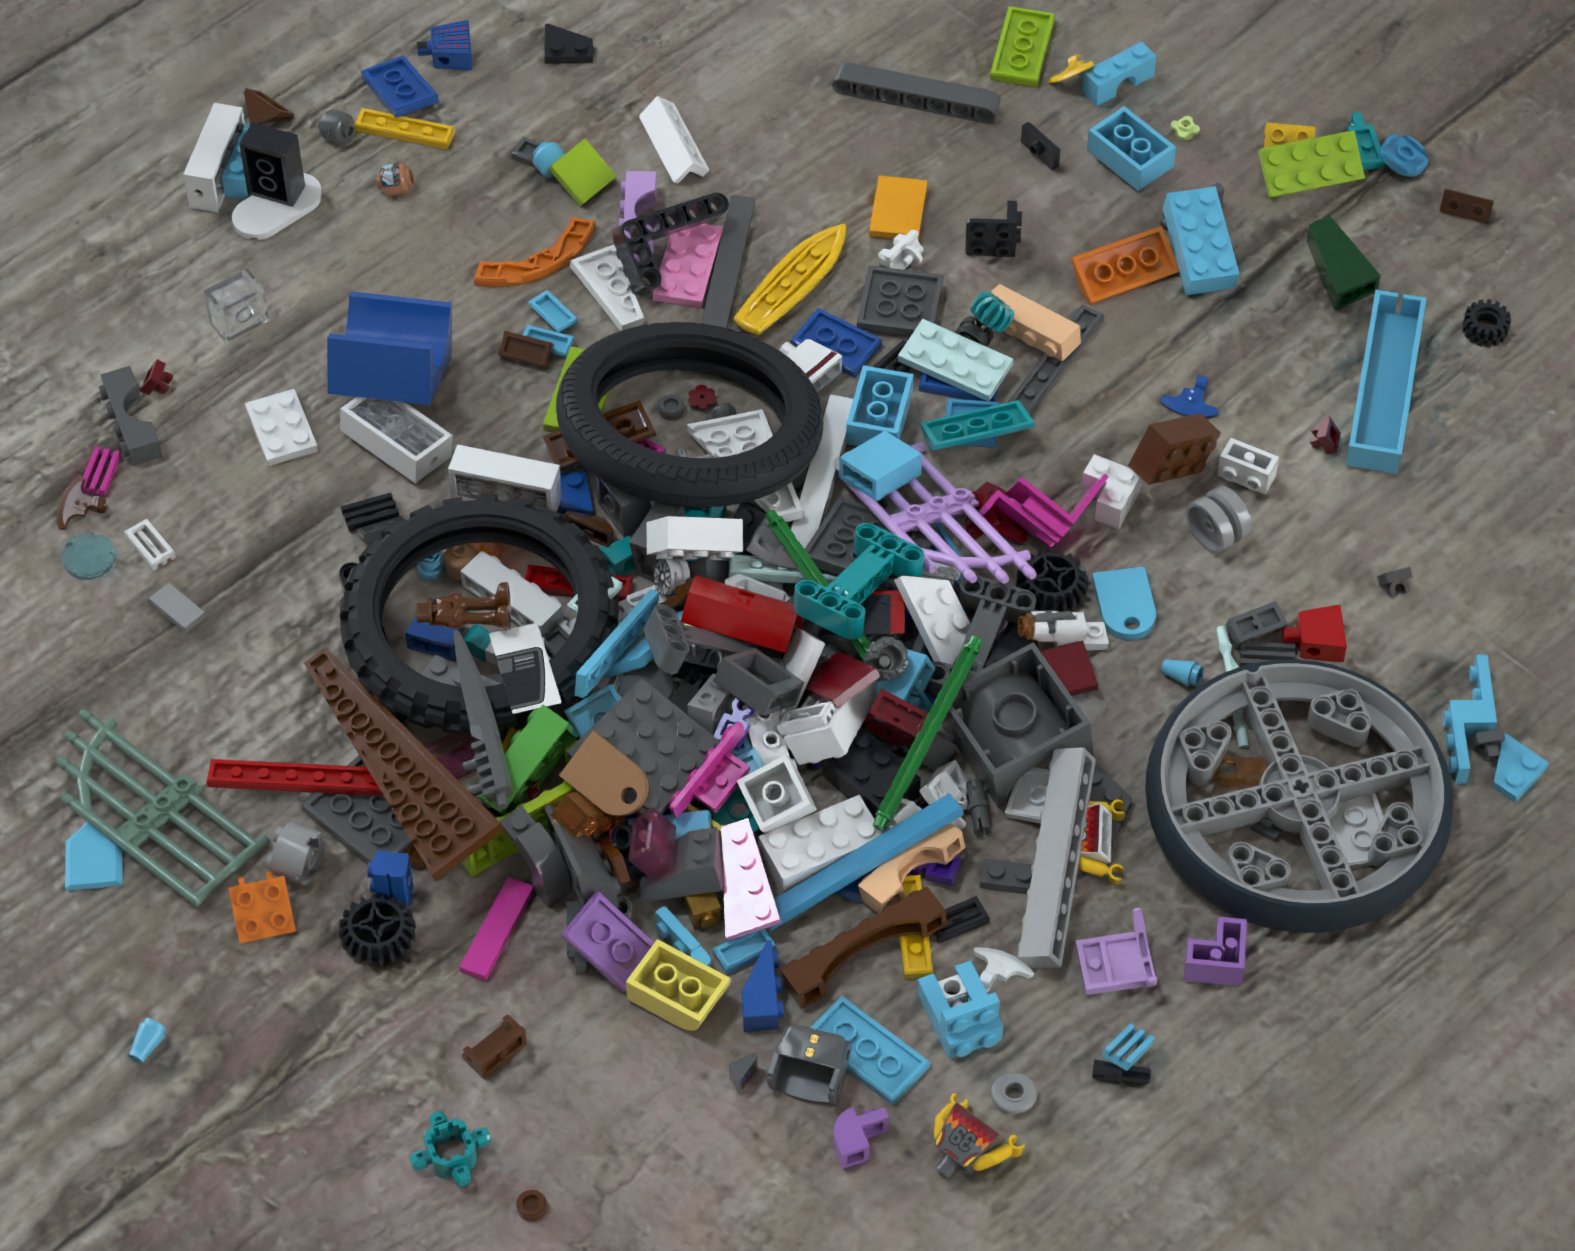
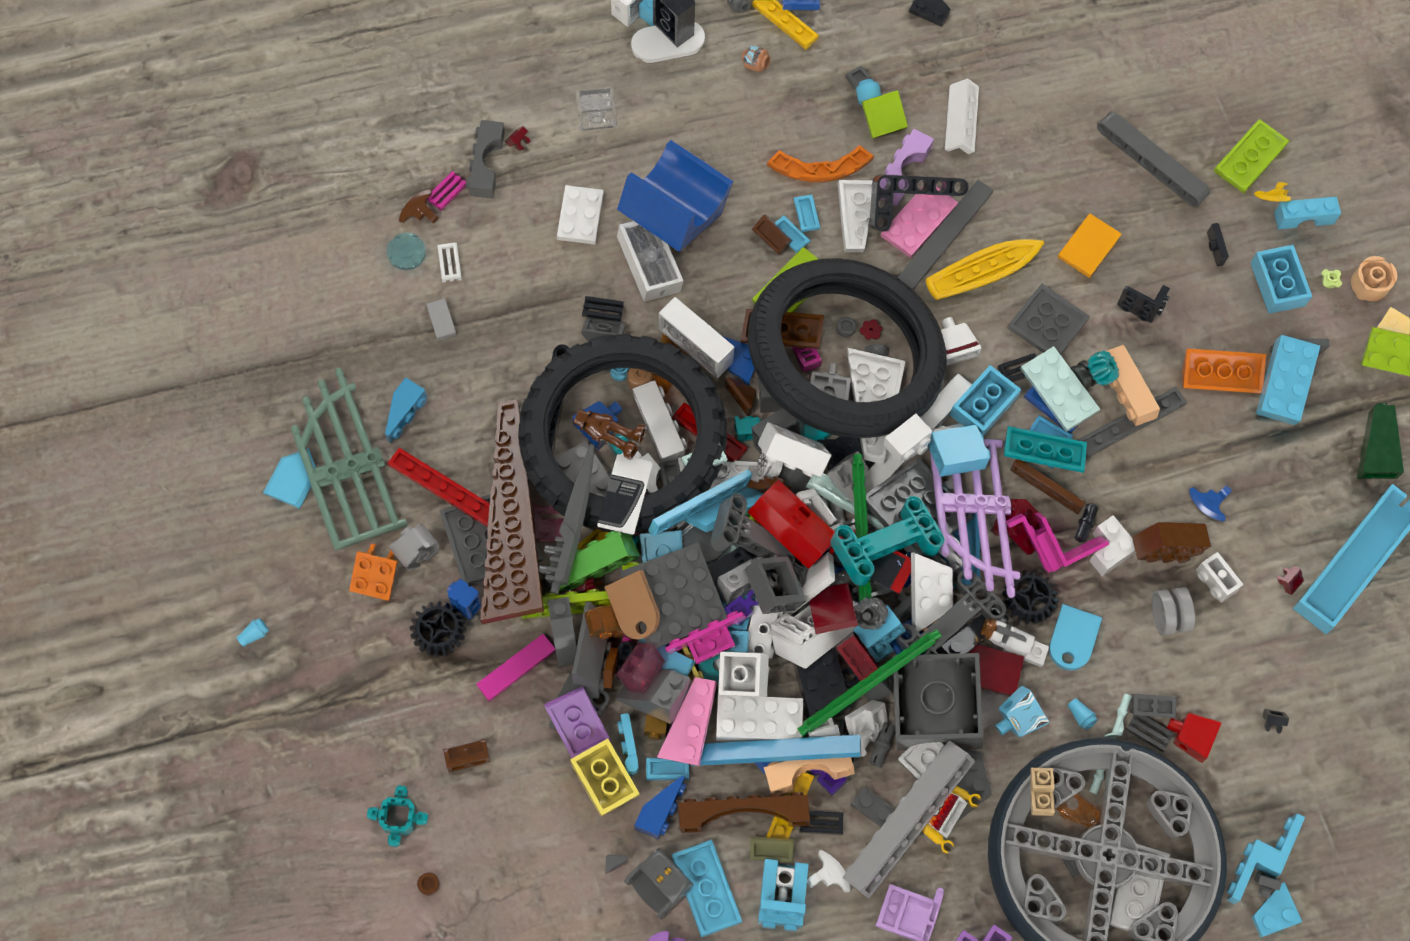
camera: 25 degrees right, 15 degrees up
blue tile [790,308,882,378] -> none
white hips [878,230,924,270] -> none
none -> dark azure slope [385,378,427,443]
none -> olive tile [750,837,794,863]
none -> white brick [883,414,932,463]
none -> medium azure torso [995,686,1050,737]
none -> reddish brown tile [1010,459,1086,514]
none -> tan slope [1030,768,1055,816]
none -> black axle [1074,503,1098,543]
none -> light nougat brick [1351,256,1397,301]

